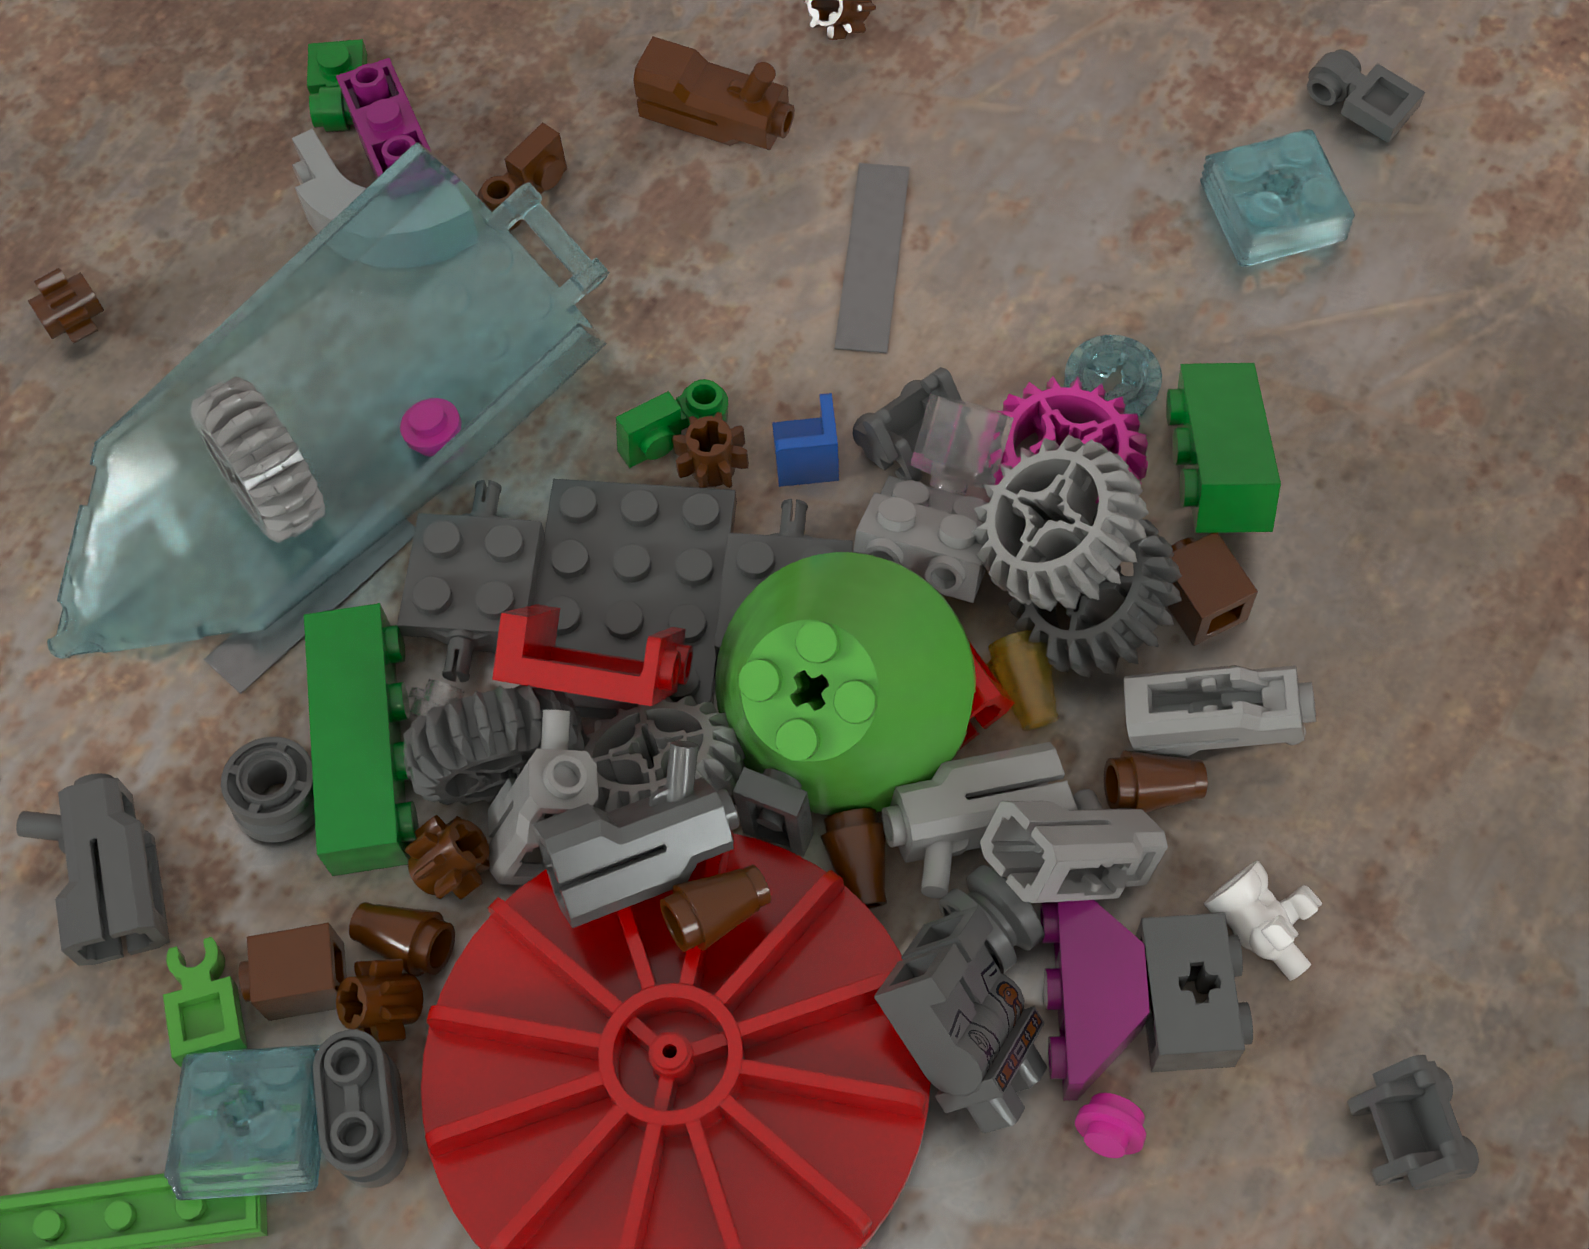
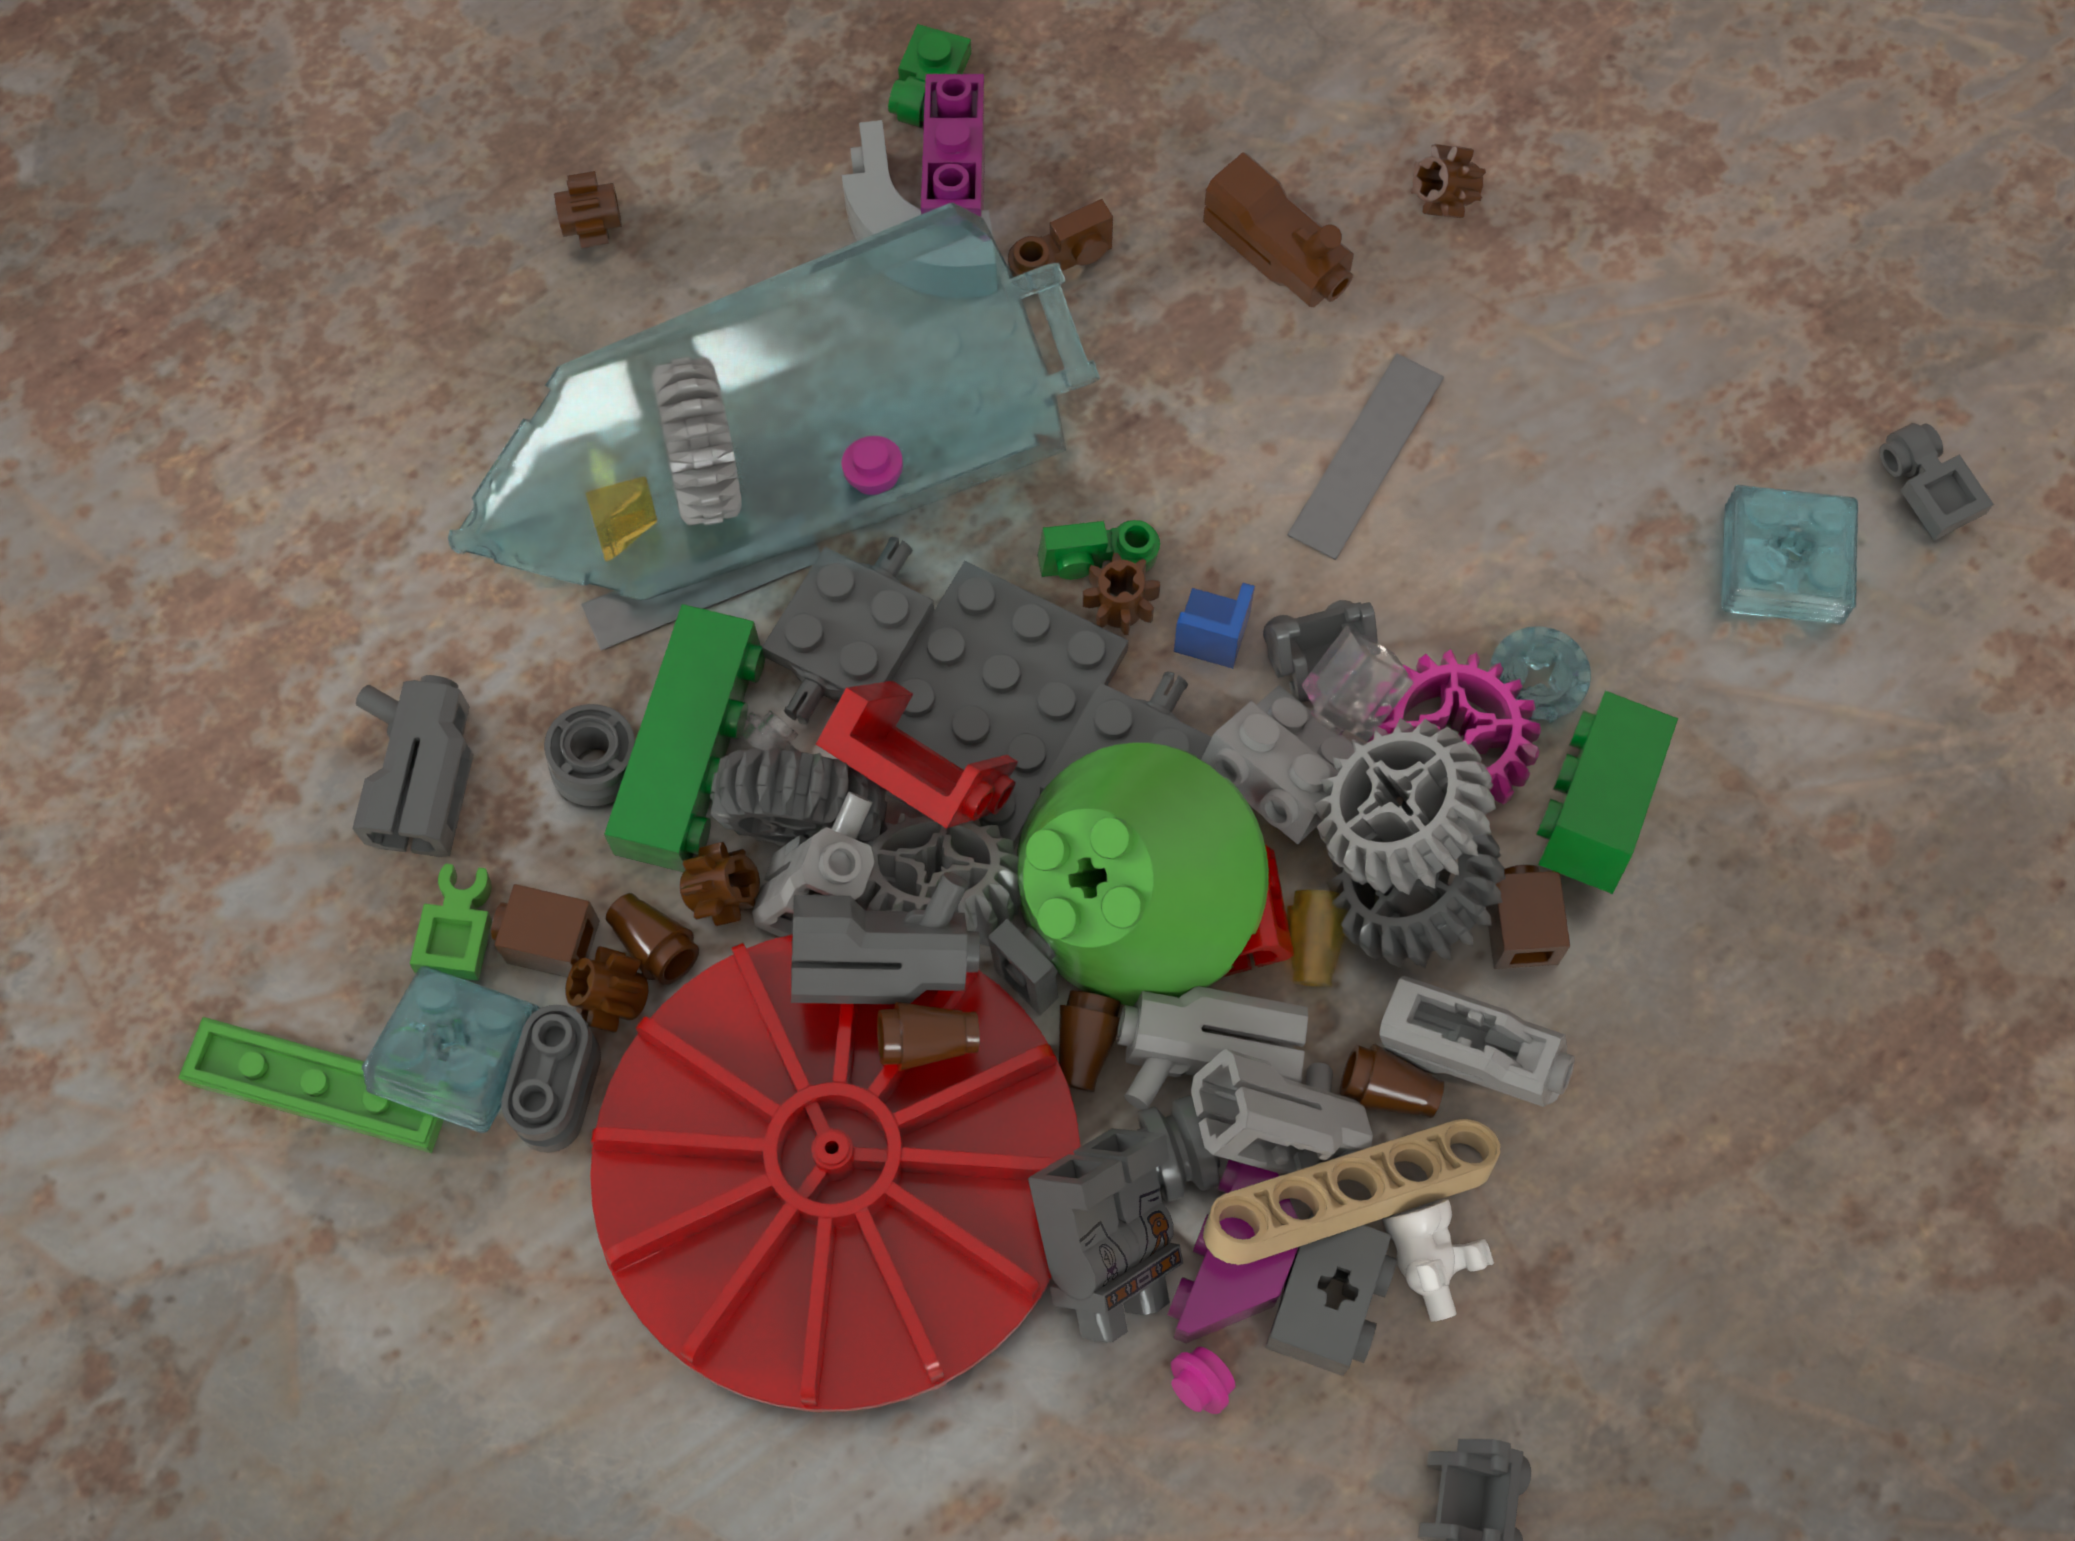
camera: 20 degrees right, 5 degrees up
none -> clear yellow slope [585,476,658,562]
none -> tan beam [1203,1119,1500,1265]

